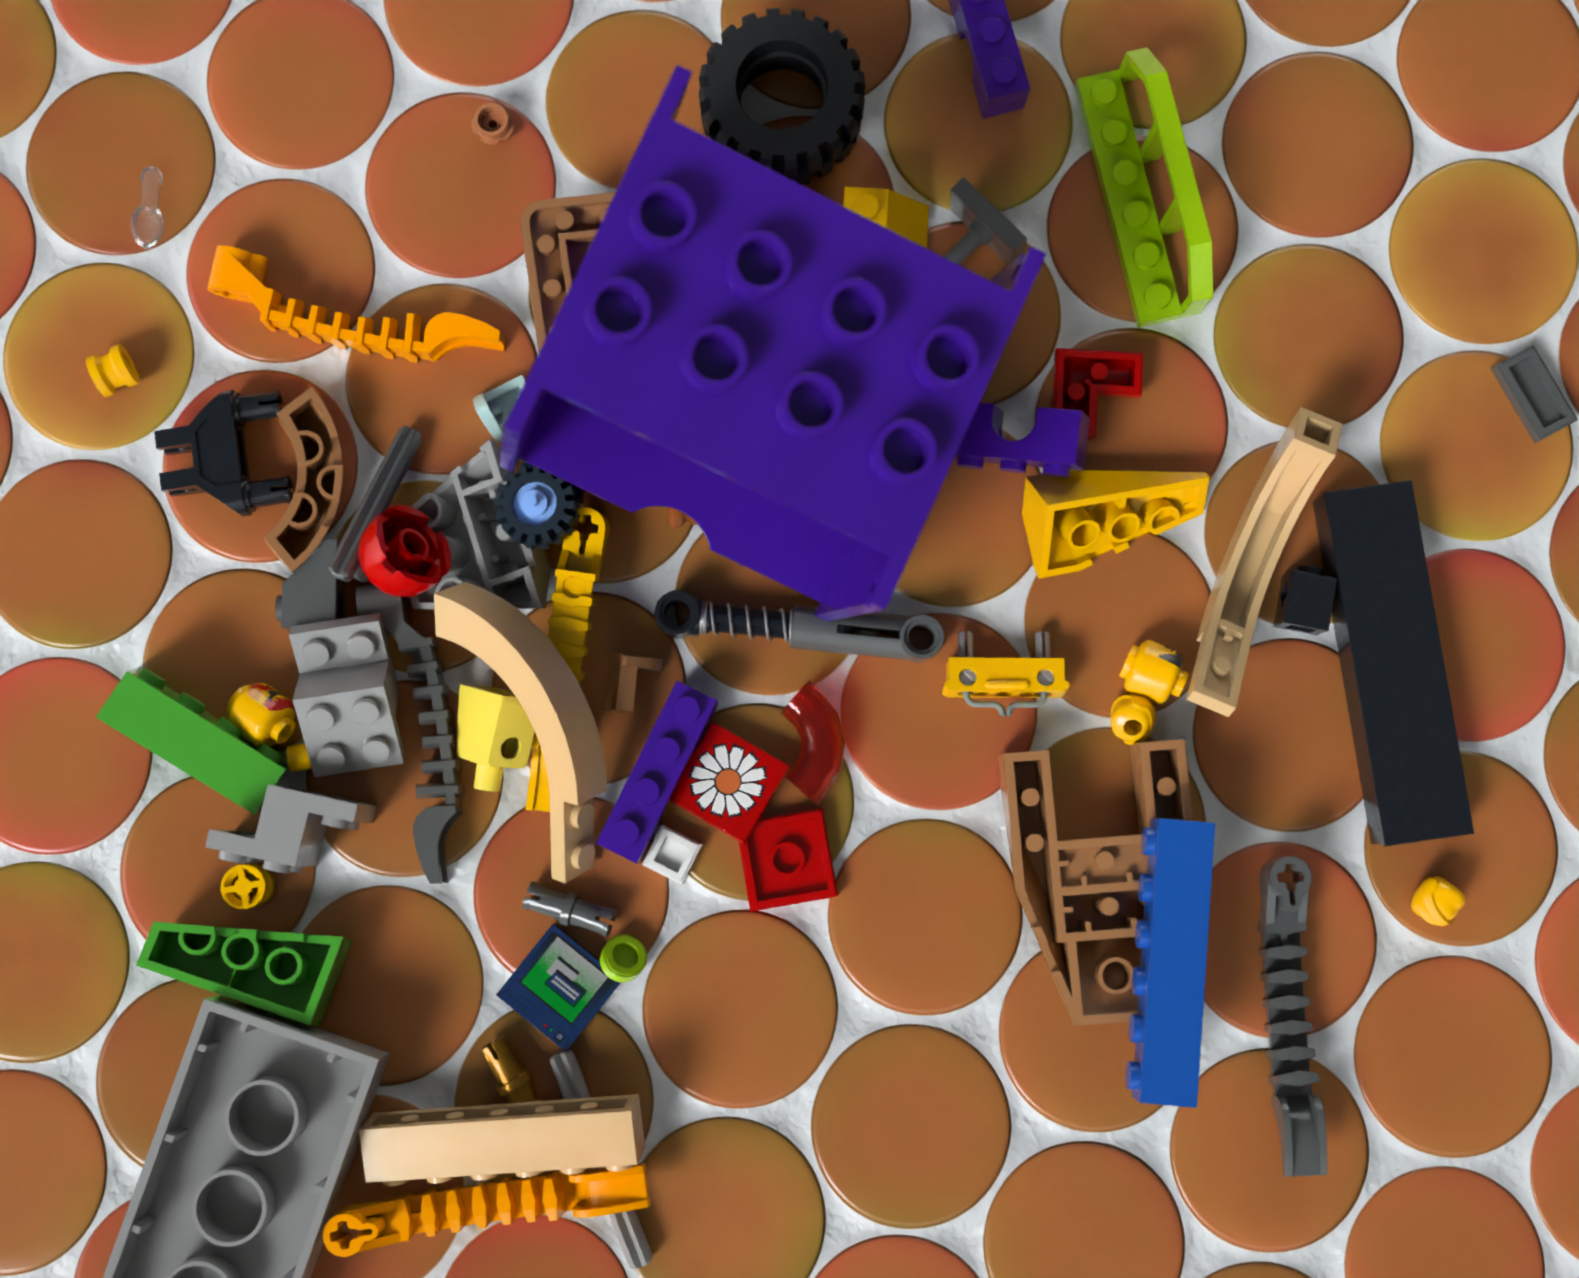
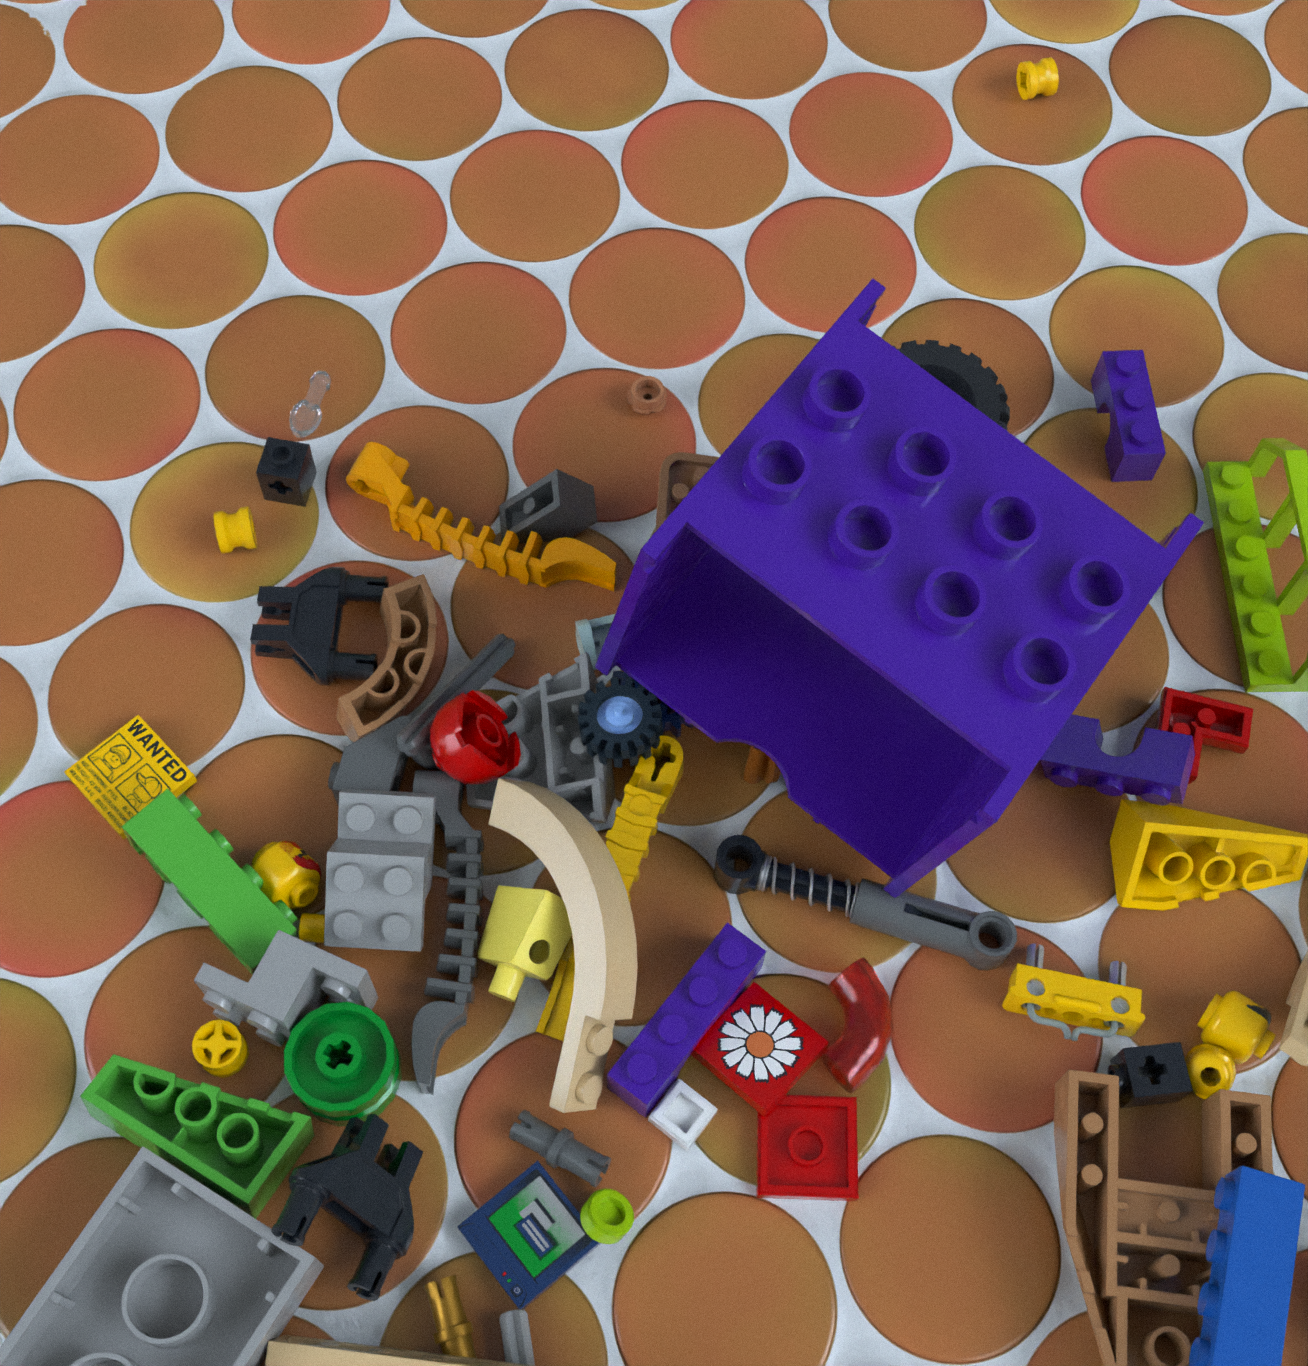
camera: 10 degrees right, 20 degrees down
medium nougat tile [604,653,663,713] -> none
none -> yellow tile [64,715,197,840]
none -> black brick [256,437,317,507]
none -> black connector [271,1114,423,1301]
none -> green wheel [284,1002,402,1127]
none -> dark grey slope [499,469,597,544]
none -> black brick [1108,1042,1193,1108]

